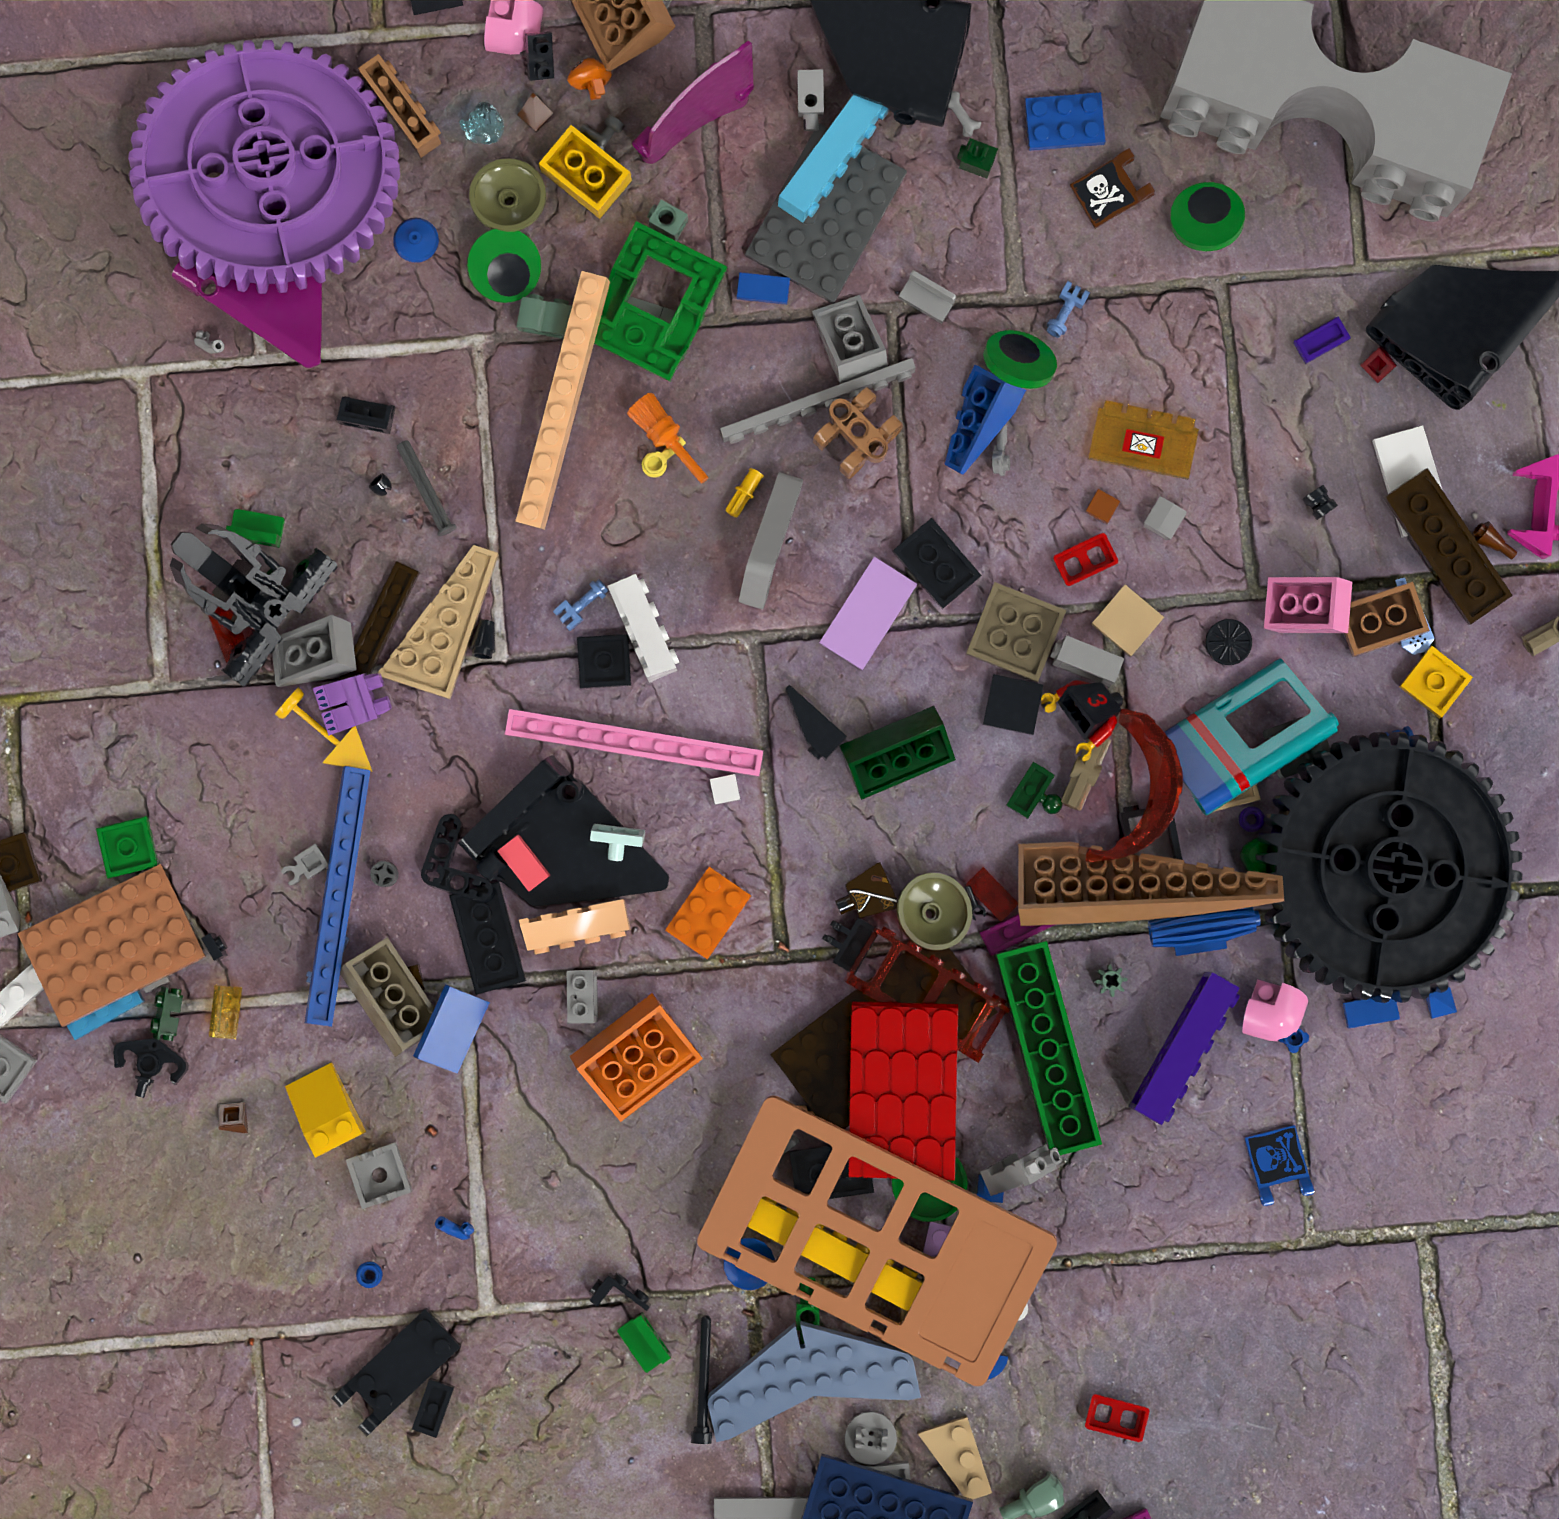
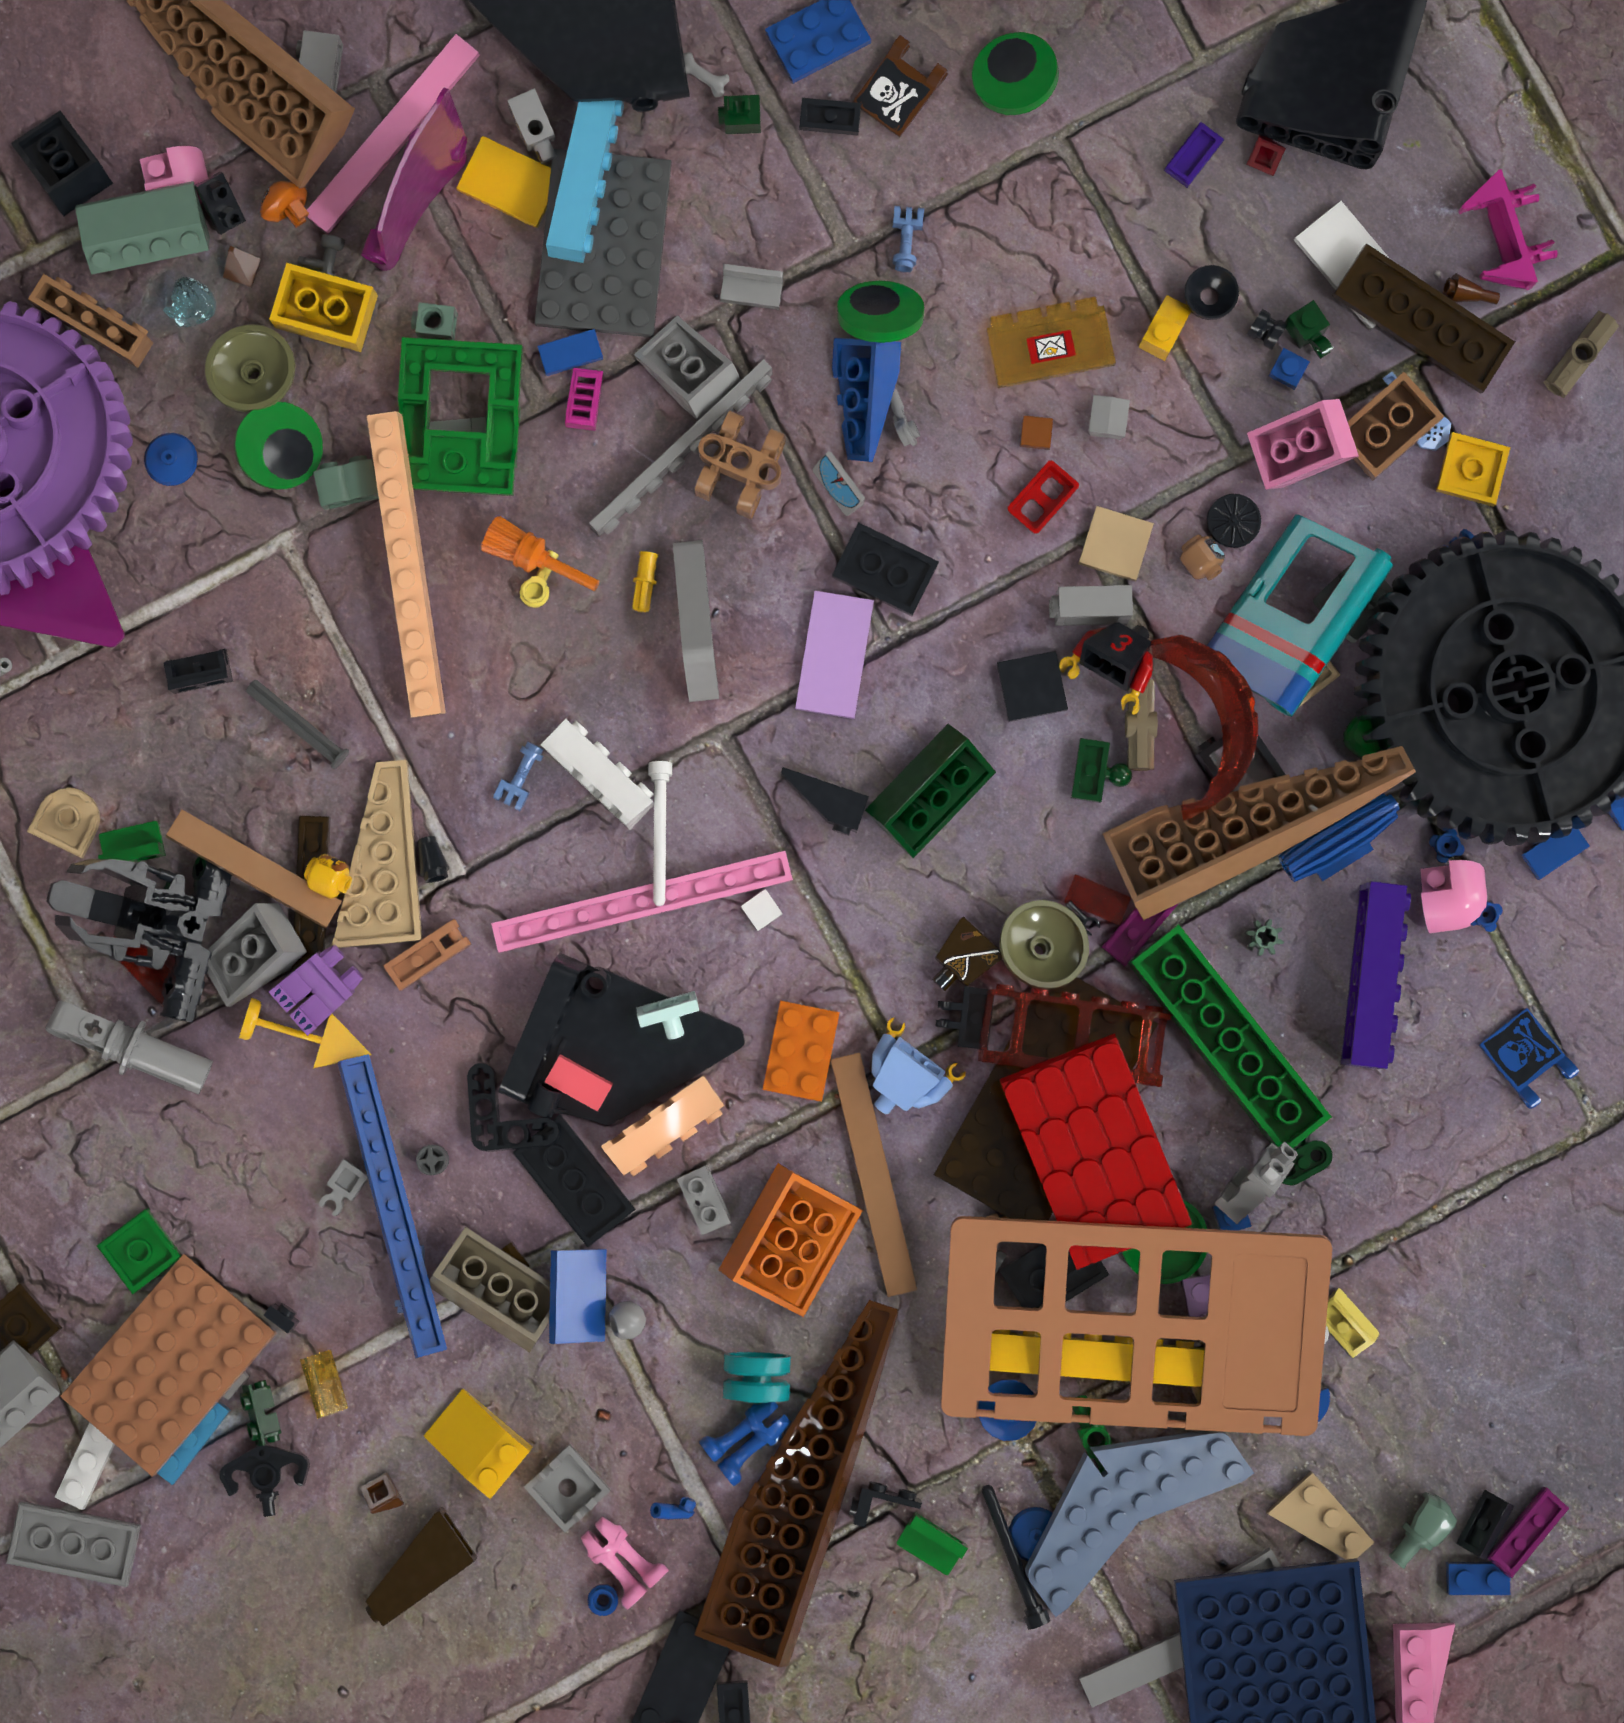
camera: 25 degrees left, 0 degrees up
black hinge [369,473,392,496] -> none
black tile [577,634,632,689] -> none
light grey plate [845,1411,897,1465] -> none
dark tan plate [966,582,1066,682] -> none
red piece [1085,1394,1150,1442] -> none
dark purple plate [1238,806,1265,832] -> none
none -> tan tile [27,788,100,858]
none -> light grey piece [45,1001,213,1095]
none -> sand green slope [75,181,210,275]
none -> medium nougat tile [165,809,342,929]
none -> yellow head [304,854,352,899]
none -> bright pink tile [306,34,480,235]
none -> dark brown slope [365,1507,477,1626]
none -> nougat plate [383,919,471,991]
none -> yellow tile [456,136,551,228]
none -> dark pink slope [565,368,603,431]
none -> bright pink piece [581,1517,669,1610]
none -> light grey piece [609,1301,646,1340]
none -> white piece [648,761,672,906]
none -> reddish brown wedge [695,1300,899,1667]
none -> blue piece [699,1402,791,1486]
none -> teal wheel [723,1352,791,1403]
none -> black plate [799,98,861,136]
none -> slope [813,451,865,516]
none -> medium nougat tile [831,1053,917,1297]
none -> light blue torso [871,1017,966,1114]
none -> blue piece [1009,1507,1053,1561]
none -> yellow slope [1139,295,1191,361]
none -> medium nougat head [1180,535,1225,581]
none -> black piece [1184,265,1239,320]
none -> blue plate [1268,348,1310,390]
none -> dark green plate [1282,1140,1333,1186]
none -> dark green brick [1285,300,1333,359]
none -> light yellow slope [1326,1288,1379,1358]
none -> blue plate [1429,829,1465,863]

